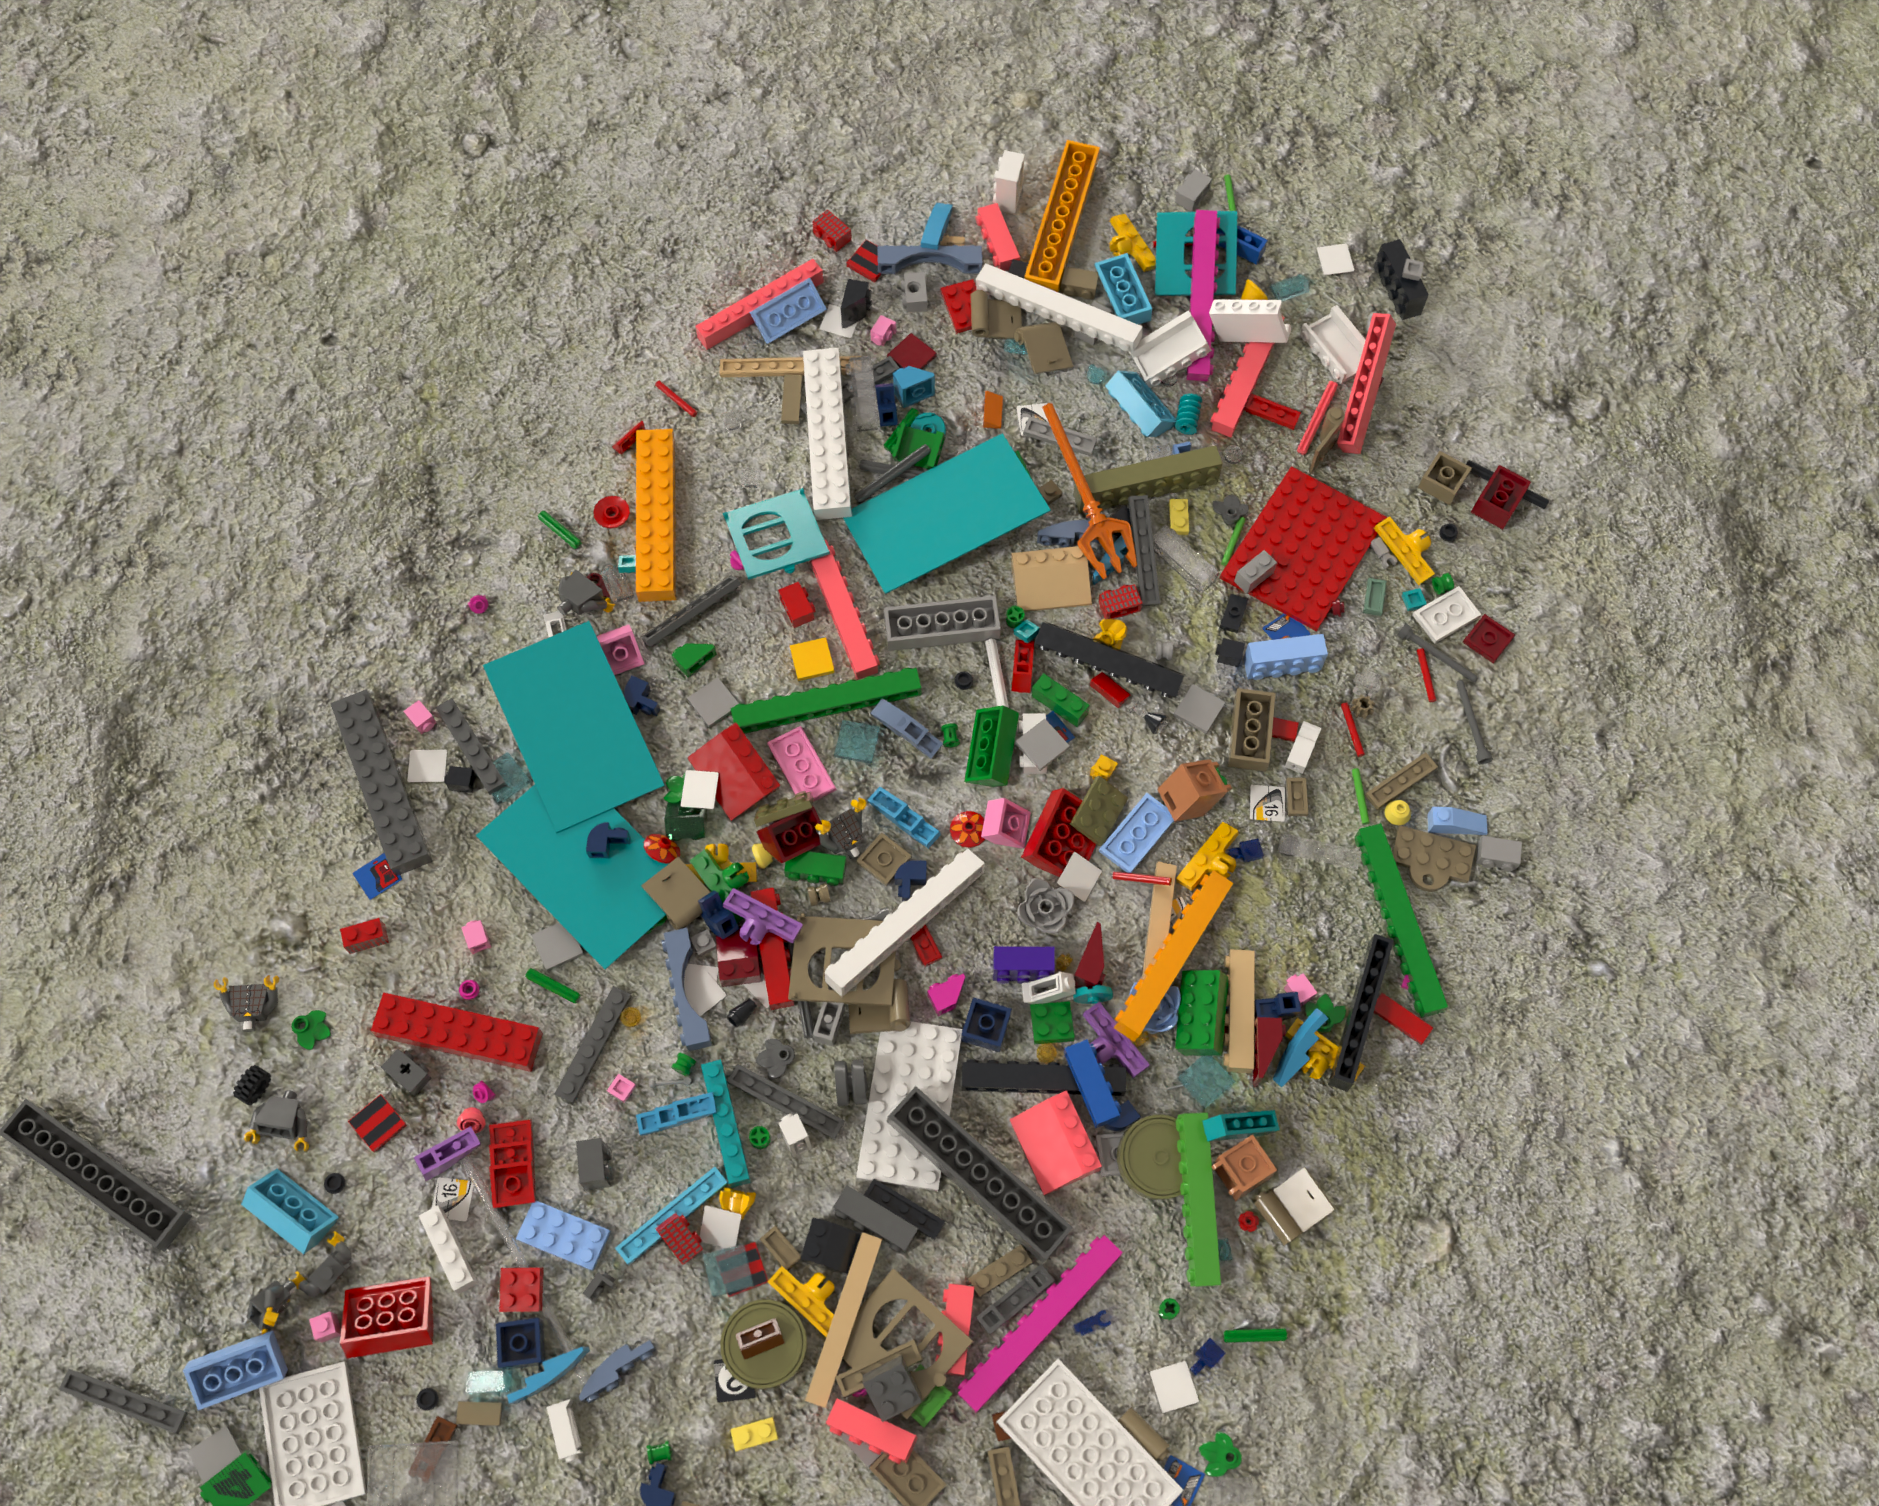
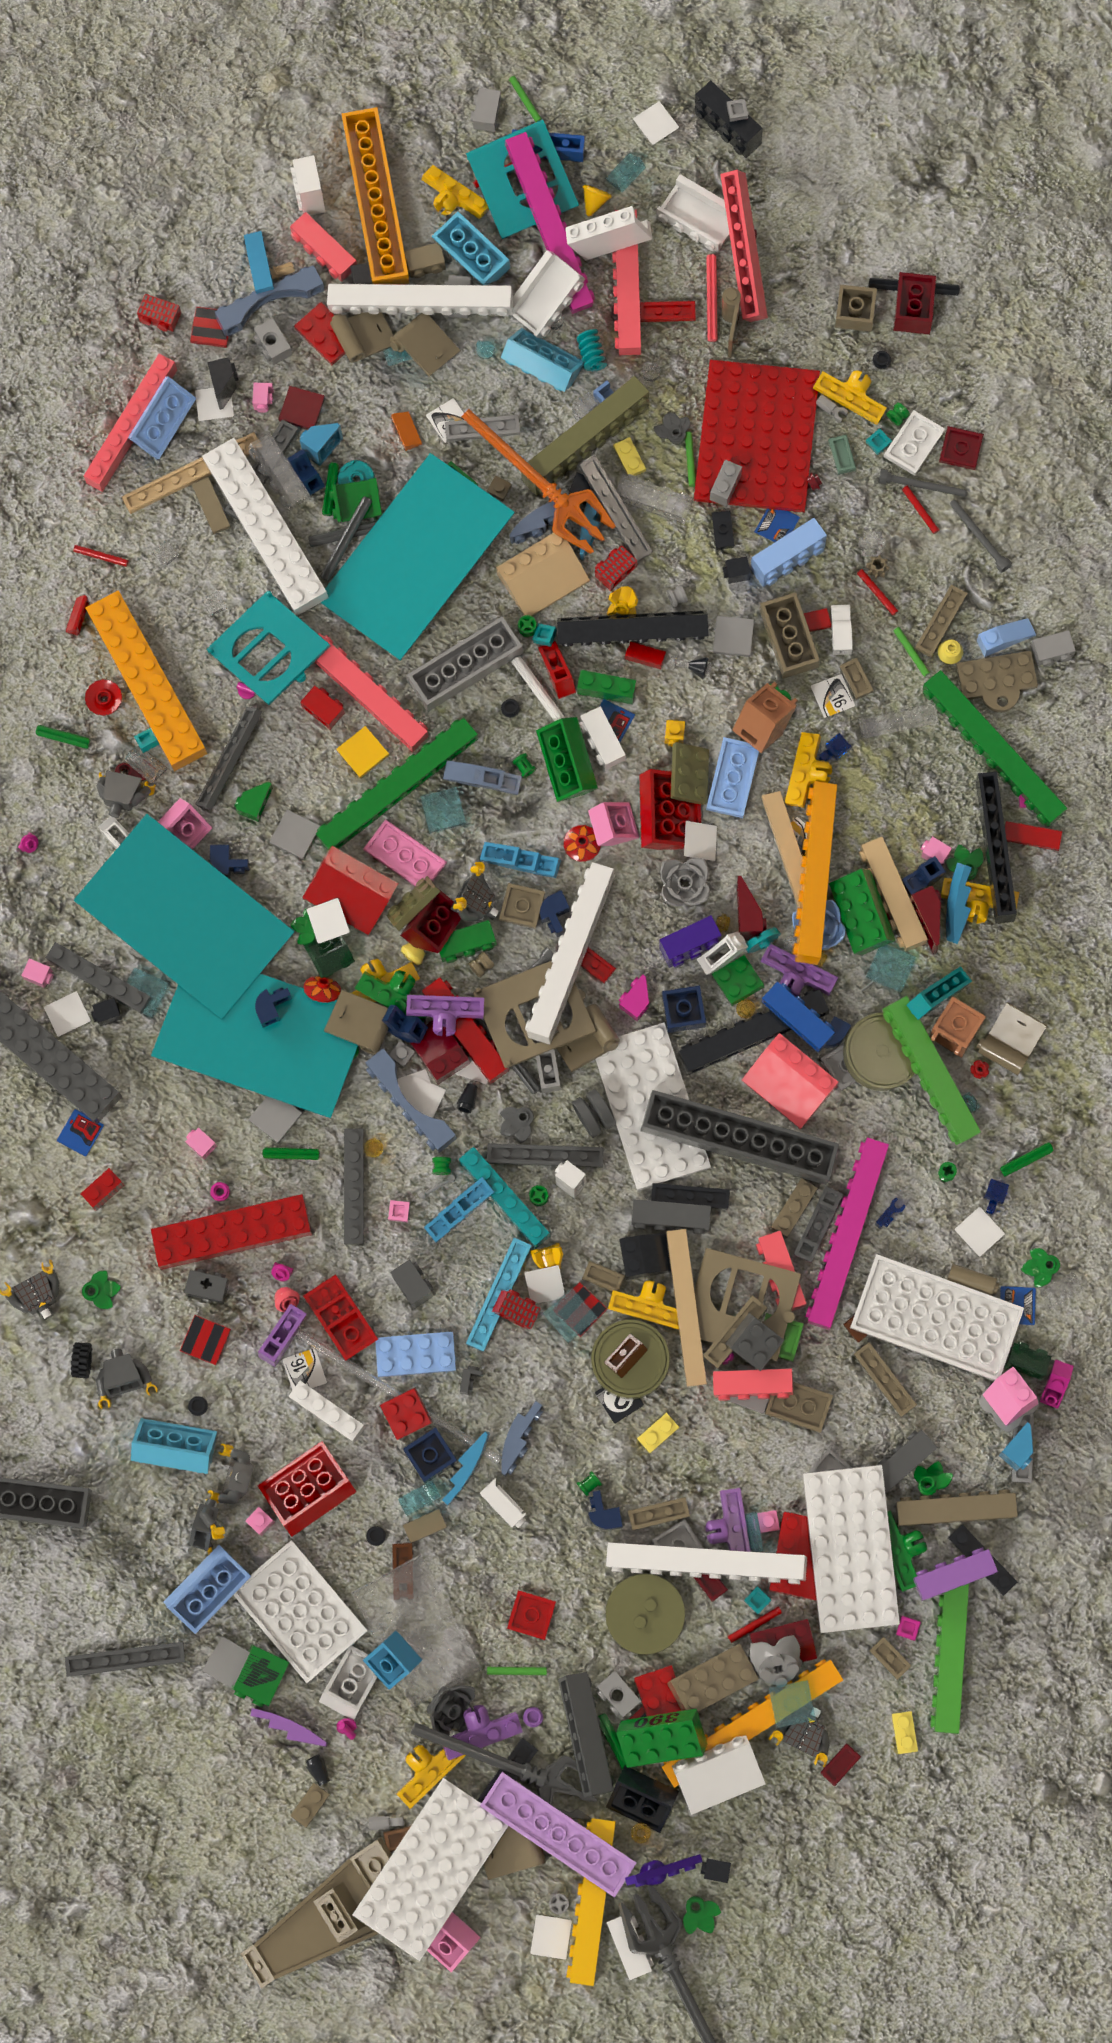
camera: 20 degrees left, 10 degrees up
light grey tile [1015,719,1070,771] -> none
bar [1113,872,1172,886] -> none

